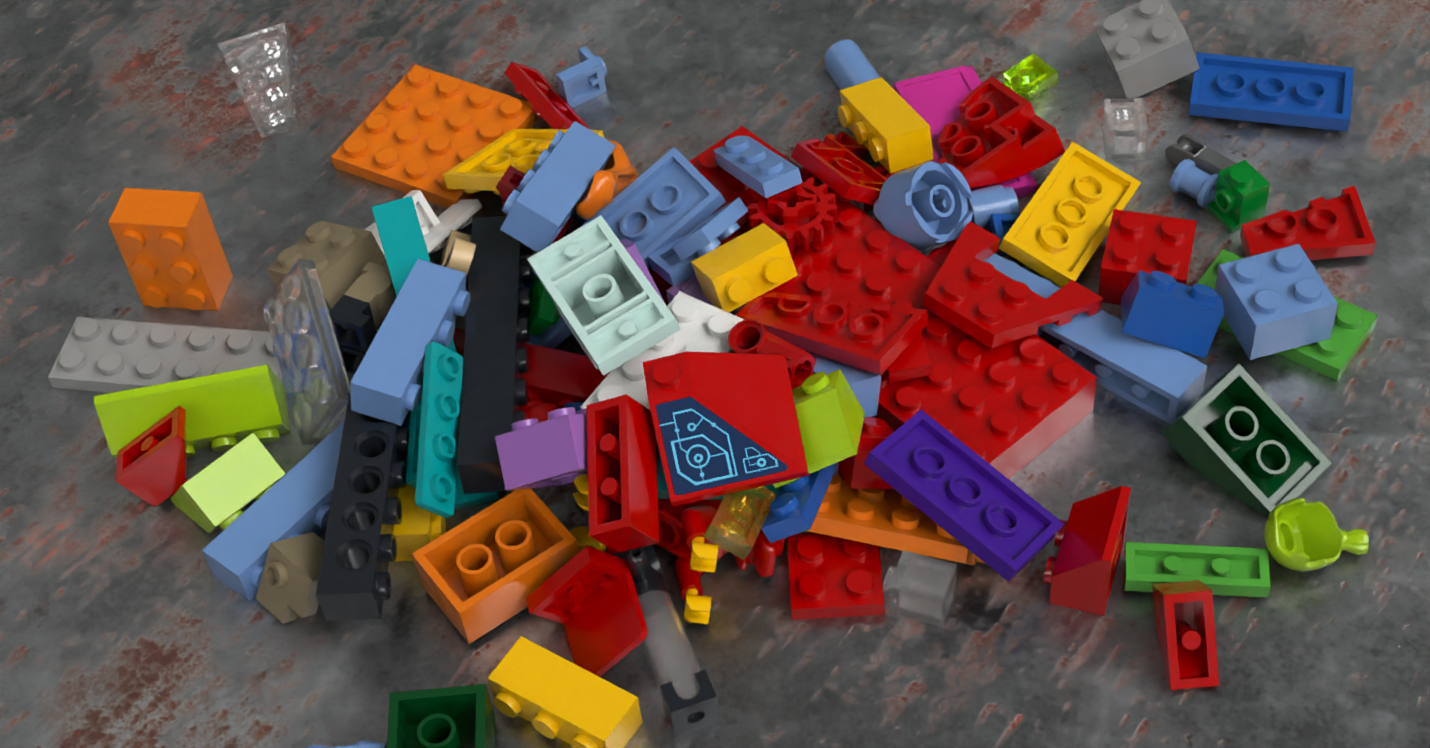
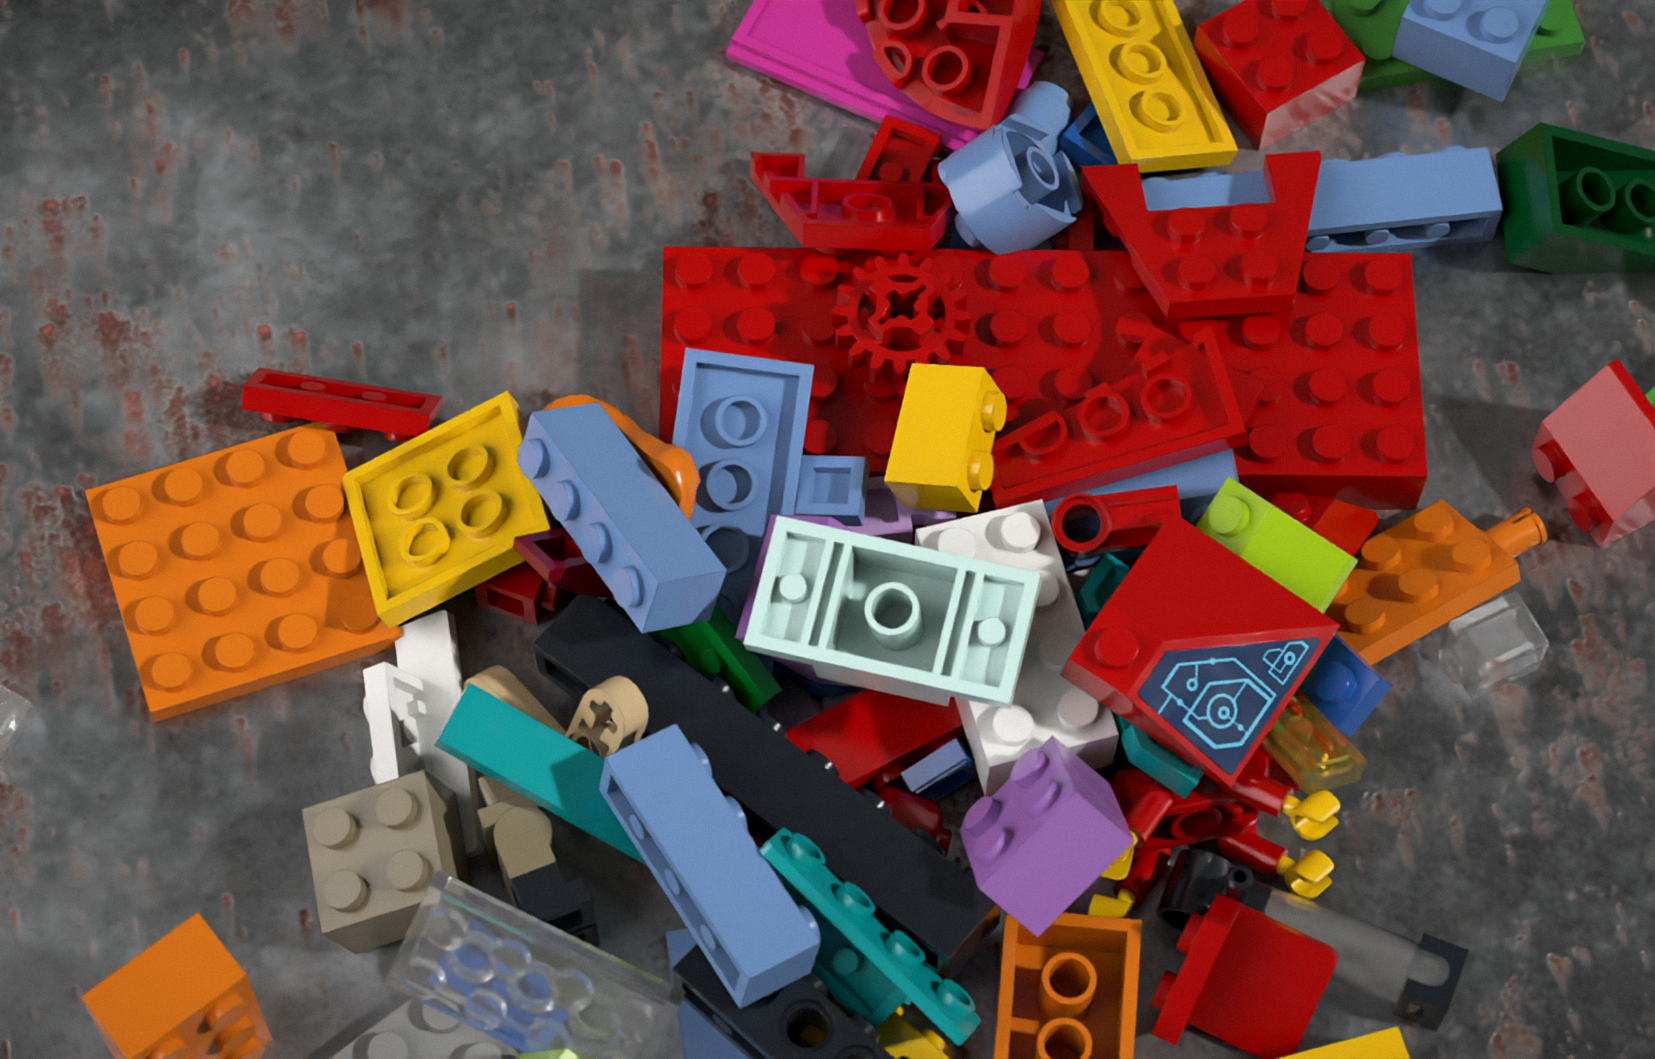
camera: 55 degrees left, 15 degrees up
medium blue bracket [556,46,607,108] -> none
red brick [586,394,659,552] -> none
medium blue plate [672,197,749,260] -> none
medium blue plate [713,136,802,198] -> none
red plate [787,532,885,620] -> none
medium blue brick [824,40,880,90] -> none
yellow brick [838,77,933,174] -> none
dark purple plate [864,410,1064,582] -> none
blue slope [1121,270,1224,358] -> none

